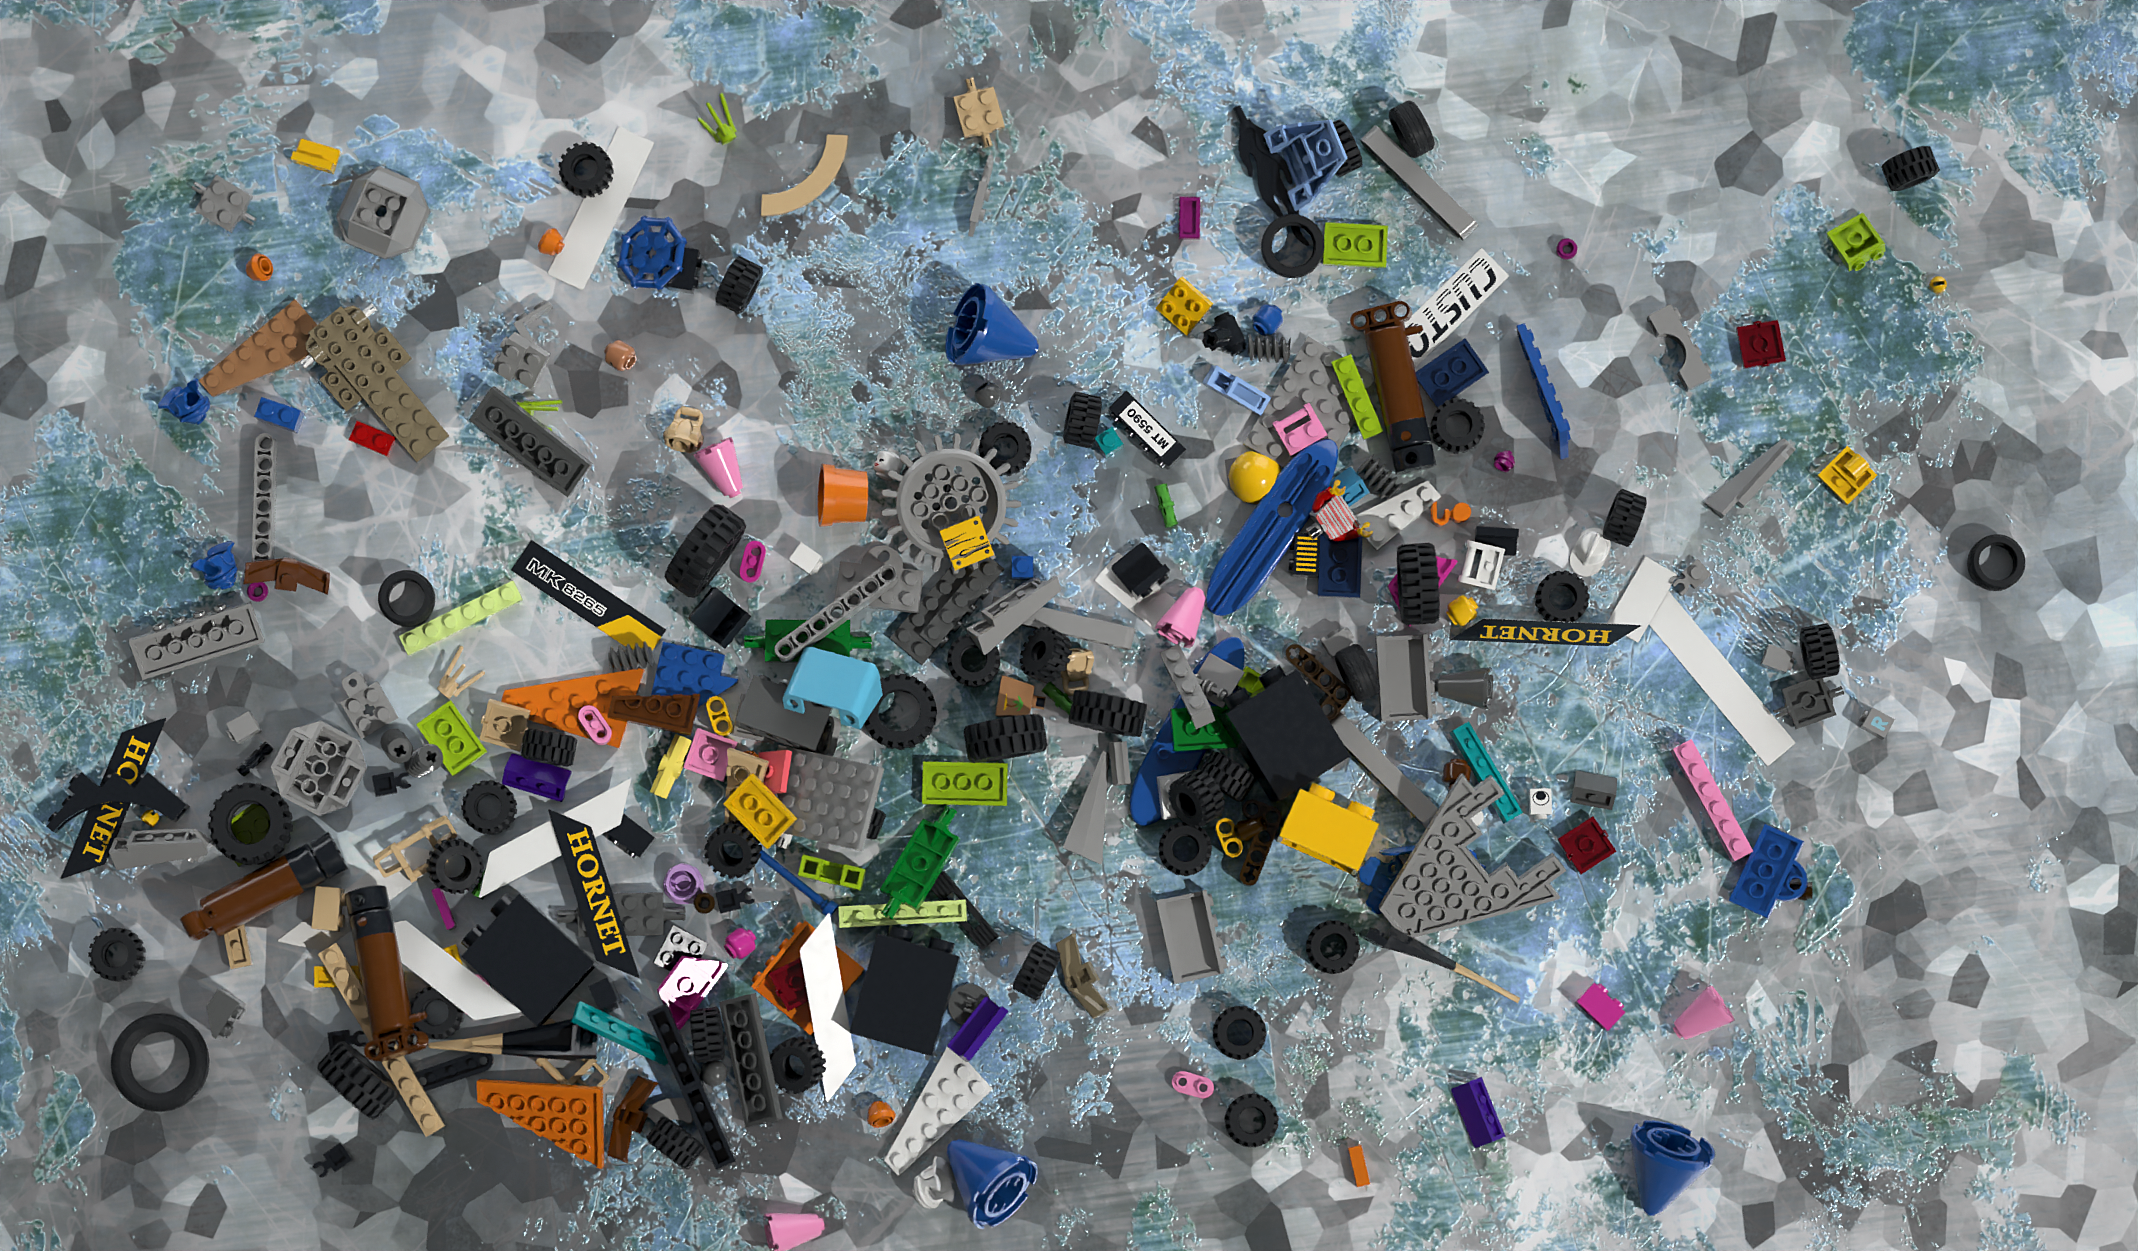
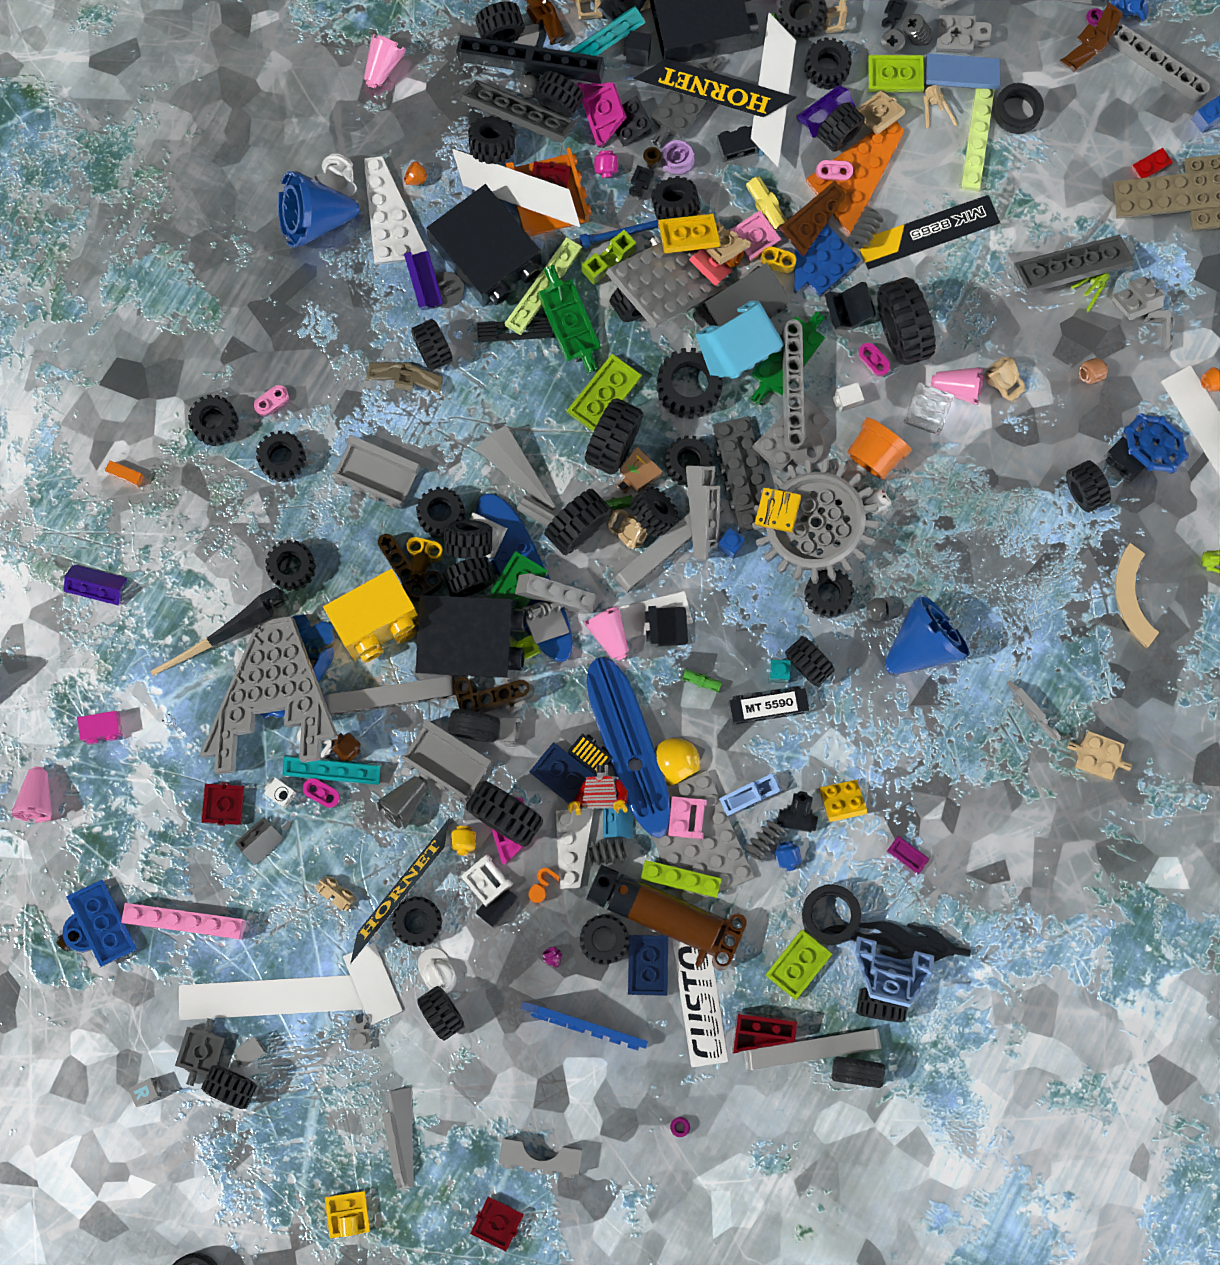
camera: 120 degrees right, 5 degrees down
none -> dark pink plate [303,779,340,808]
none -> tan hinge [316,875,357,912]
none -> dark red wedge [732,1011,797,1054]
none -> clear brick [904,383,954,435]
none -> medium blue tile [926,53,1000,90]

